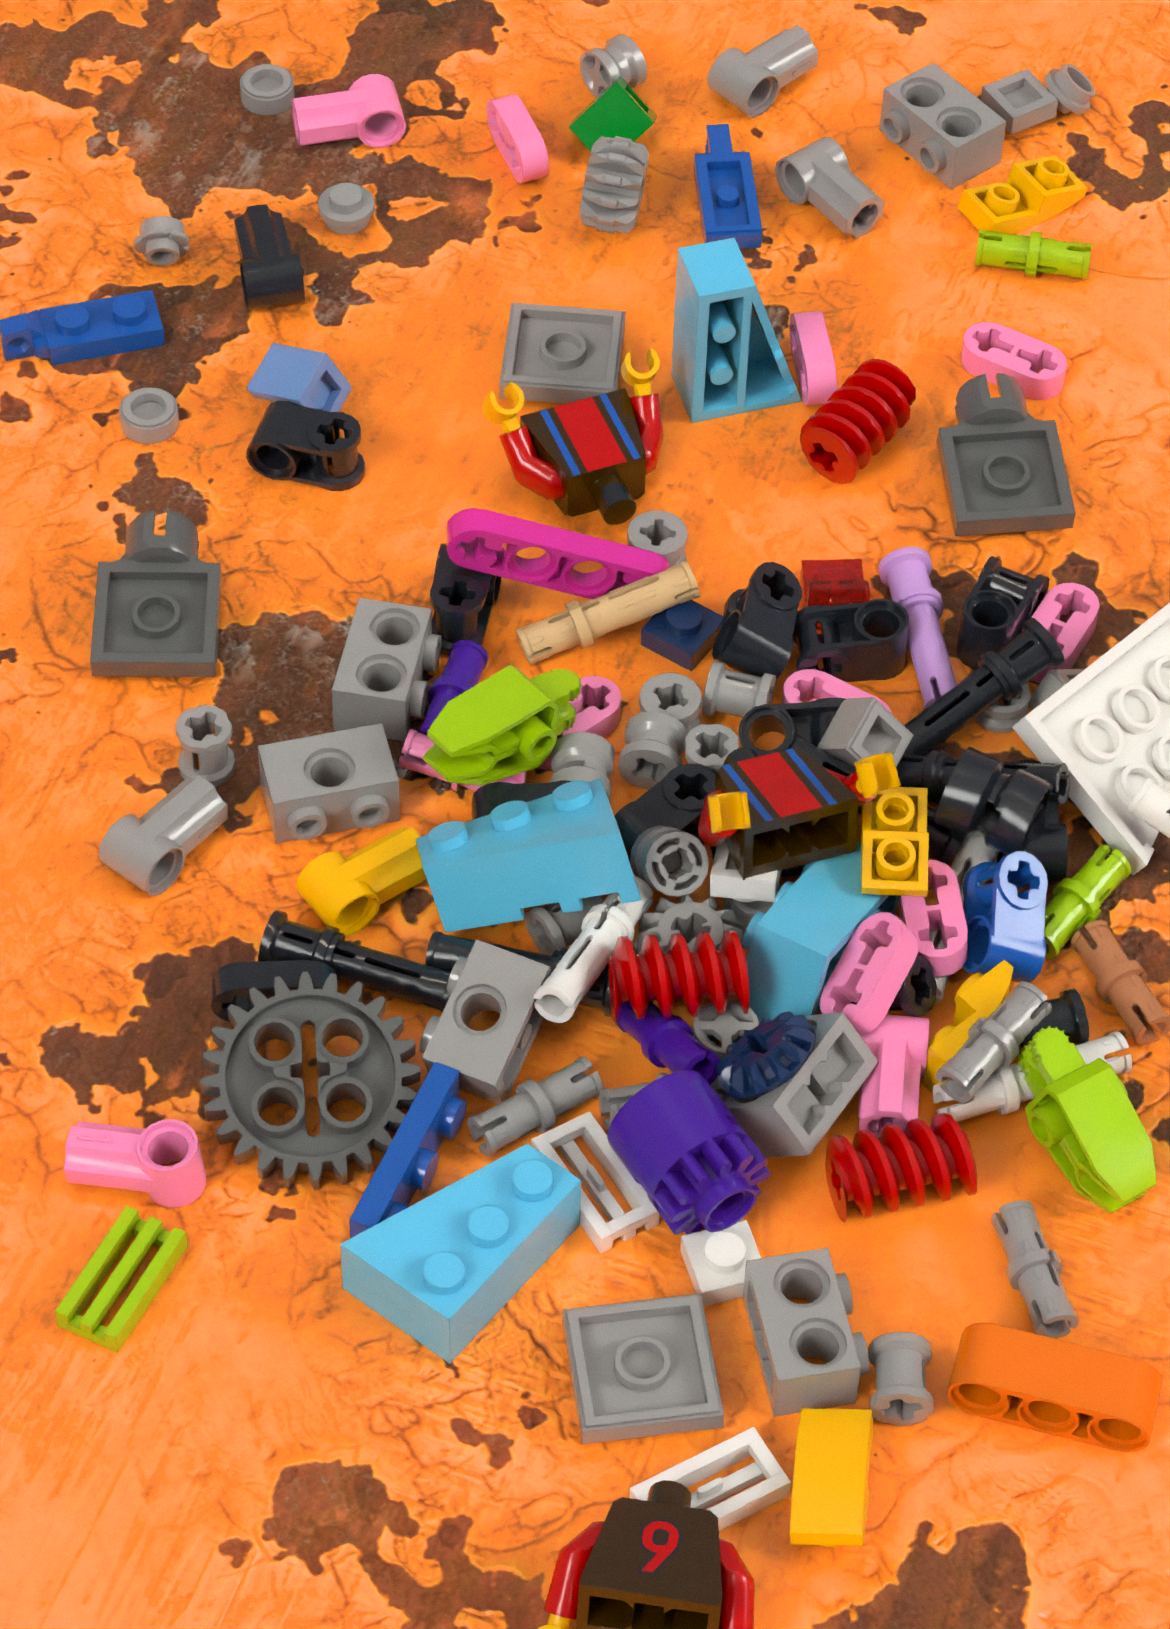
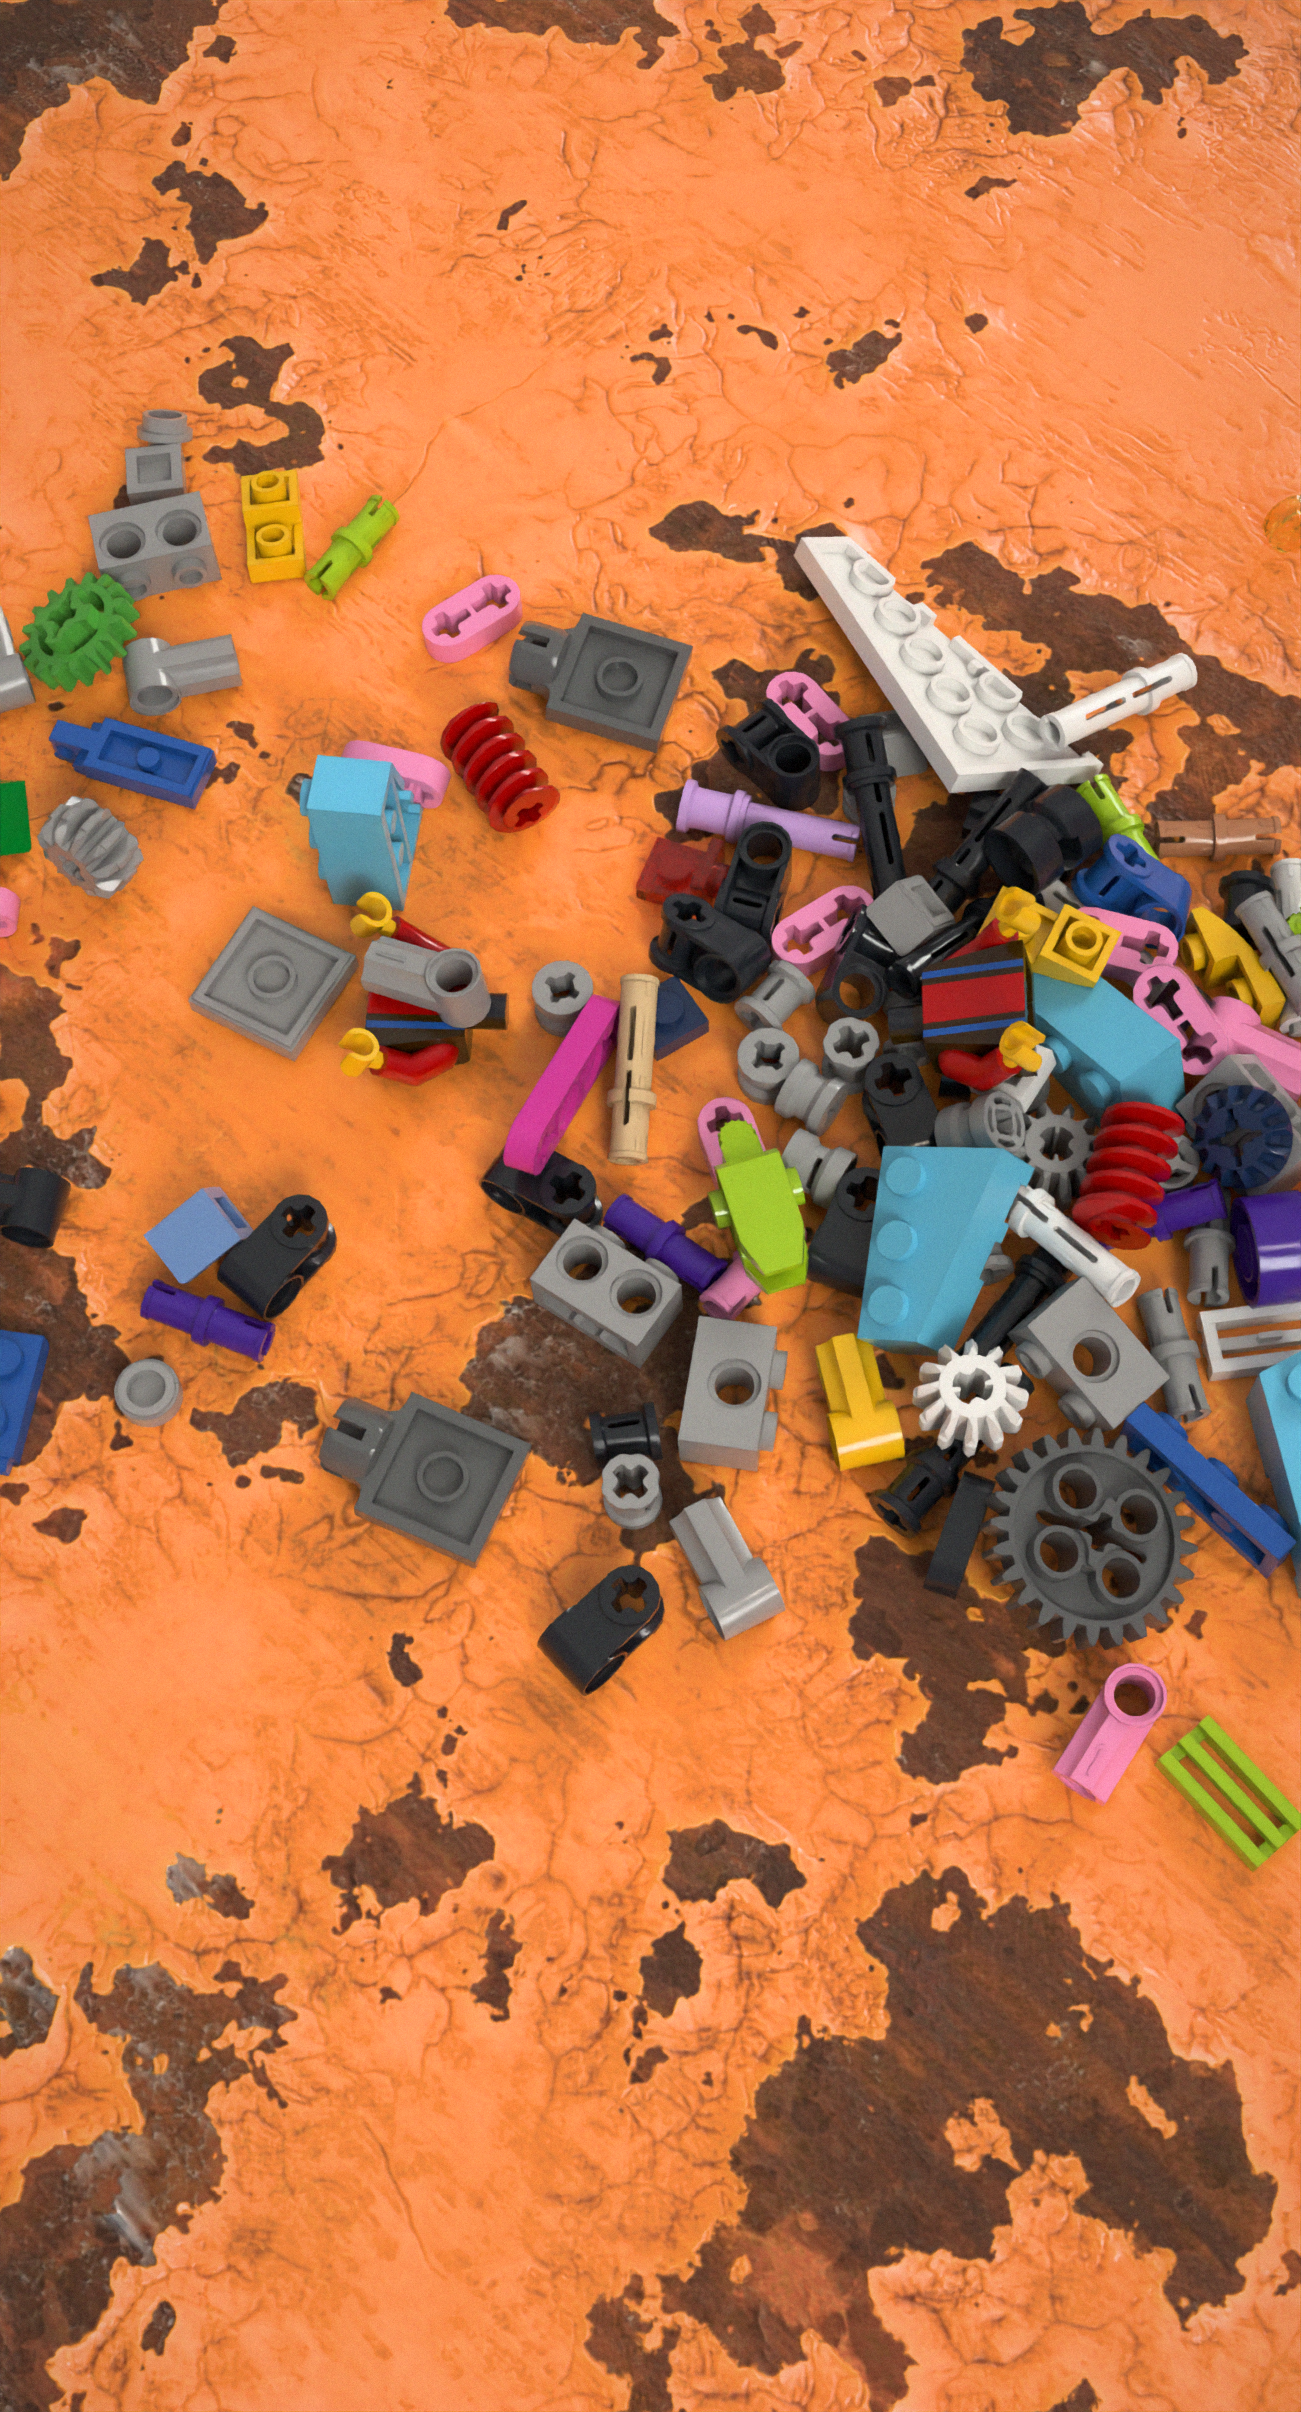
camera: 60 degrees left, 15 degrees up
none -> bright green gear [19,572,140,692]
none -> dark purple pin [140,1279,276,1363]
none -> light grey piece [360,935,491,1028]
none -> black piece [537,1565,665,1696]
none -> black bush [588,1402,663,1470]
none -> white gear [912,1339,1029,1458]

